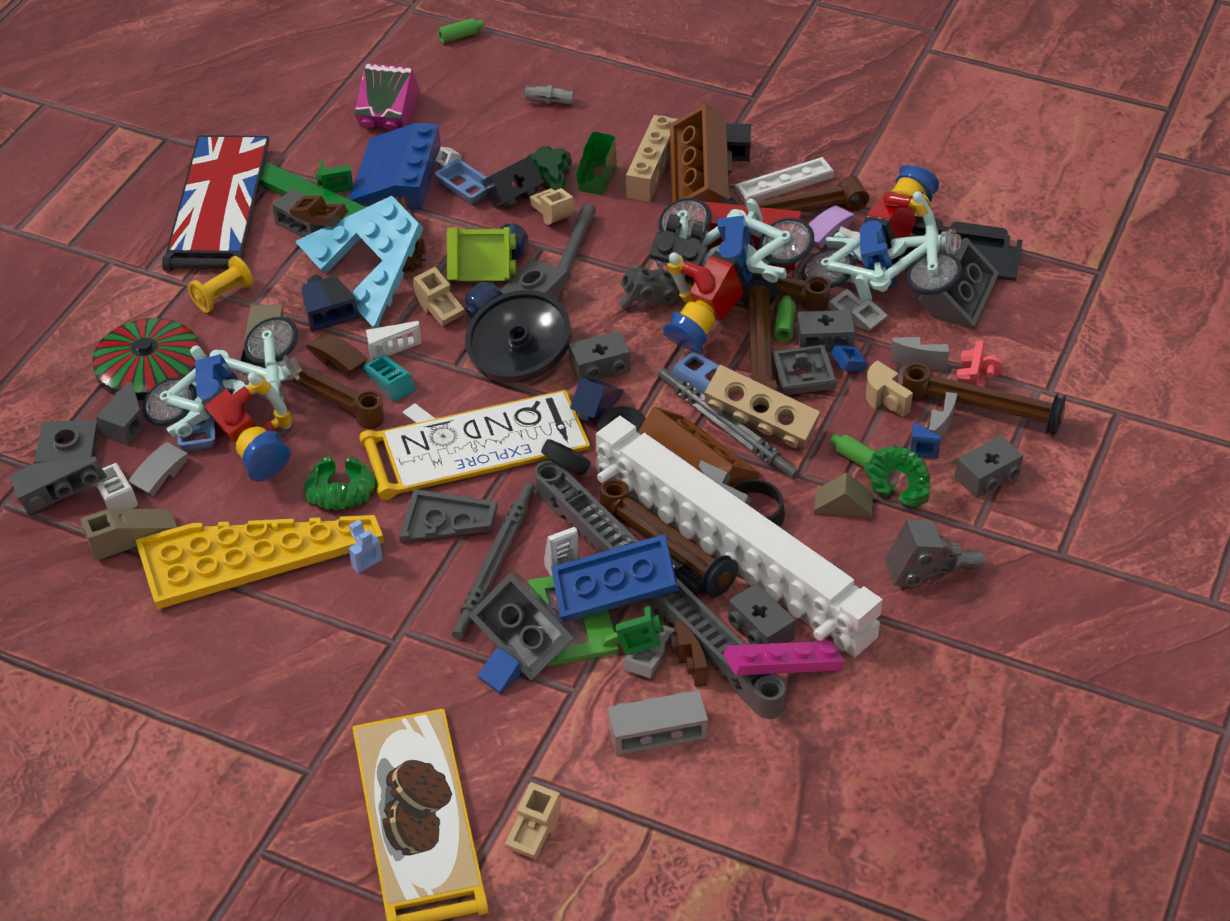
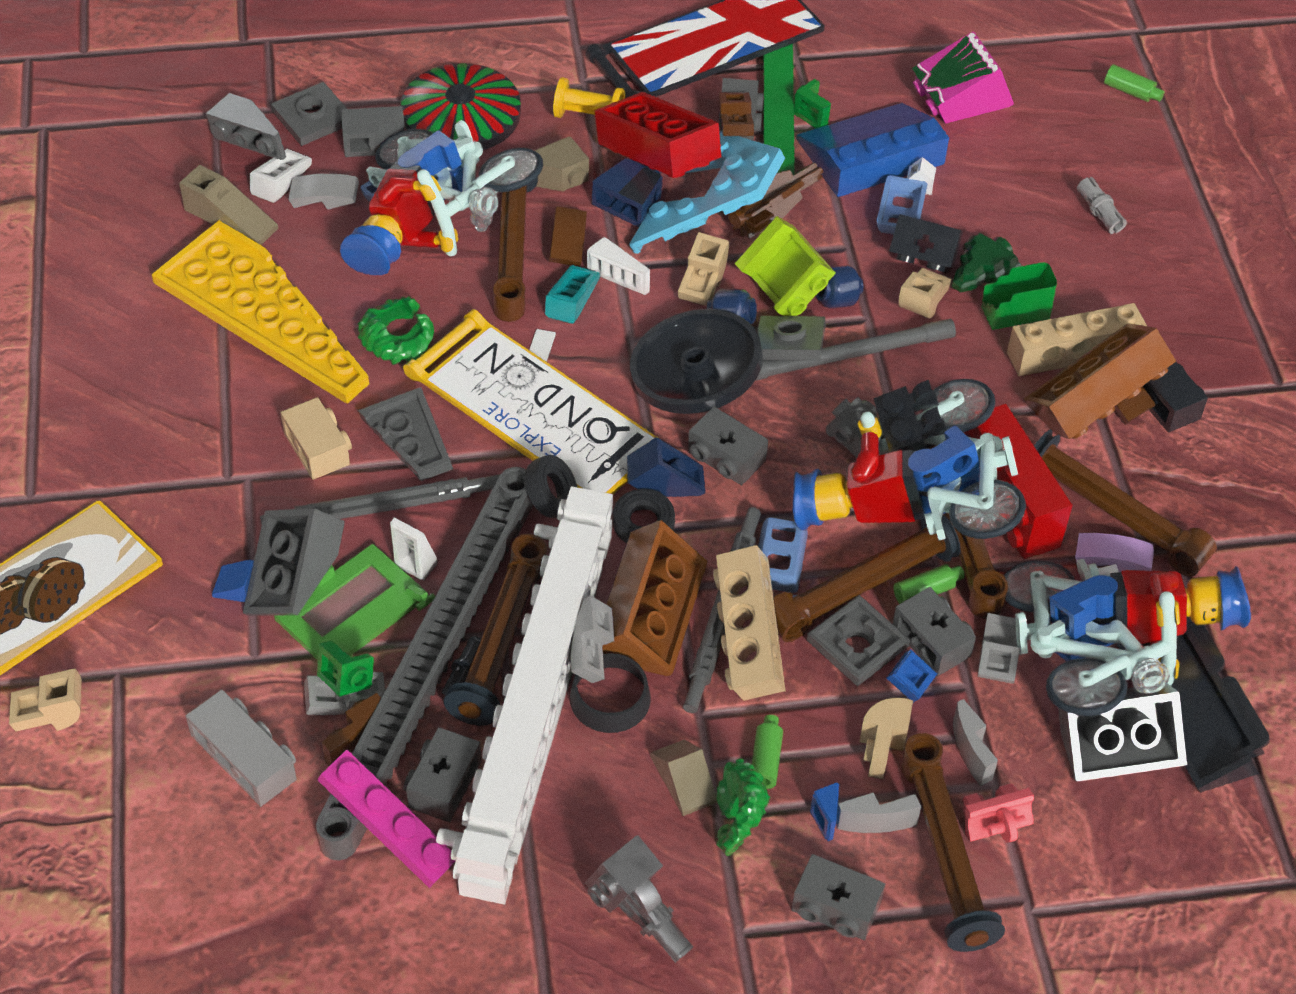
camera: 55 degrees right, 5 degrees up
light blue plate [349,520,383,574] -> none
blue plate [551,534,678,623] -> none
white tile [735,157,834,204] -> none
none -> tan brick [281,397,352,480]
none -> red brick [594,92,722,178]

